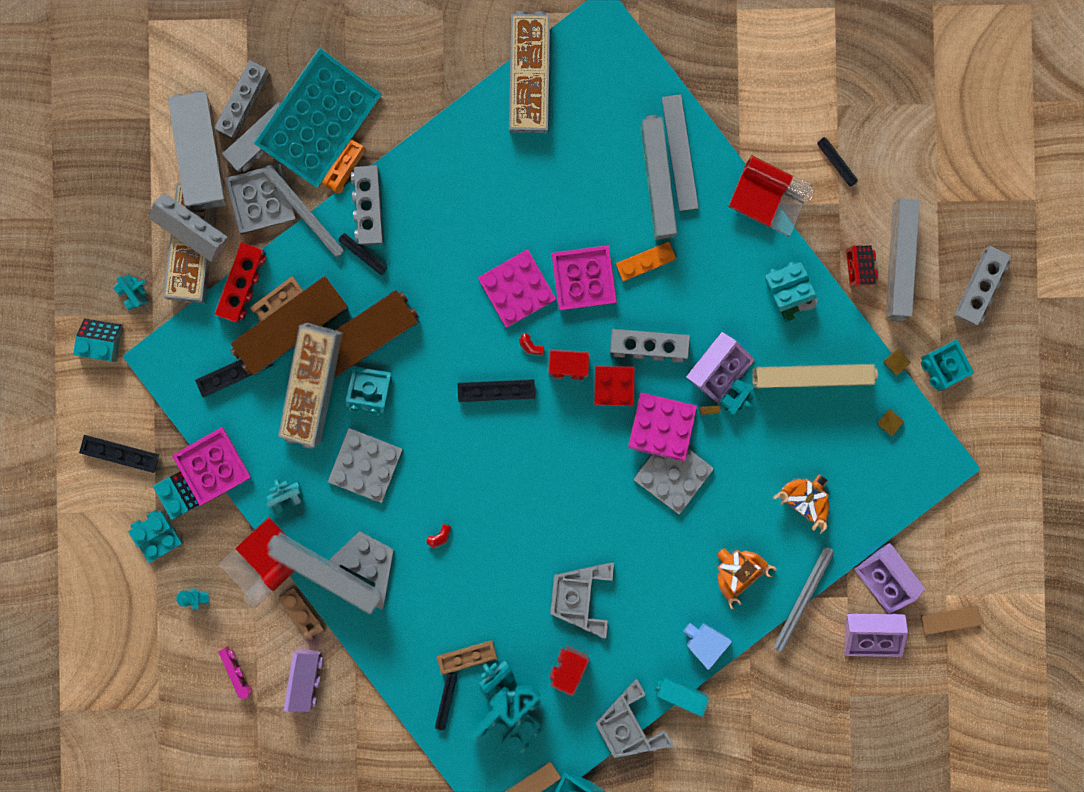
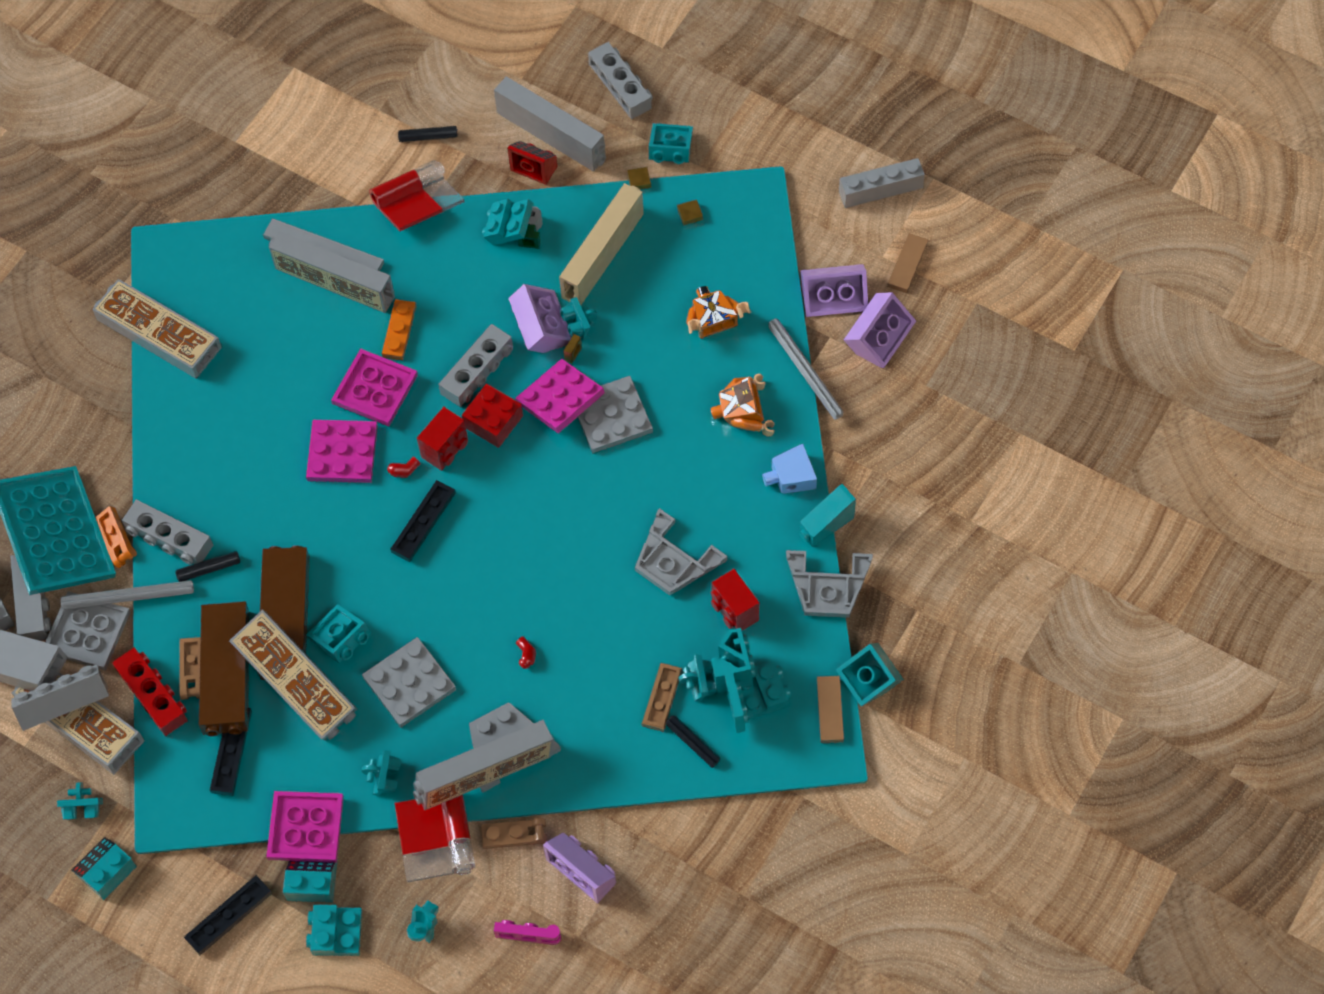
camera: 55 degrees left, 25 degrees down
none -> light grey brick [839,158,925,208]

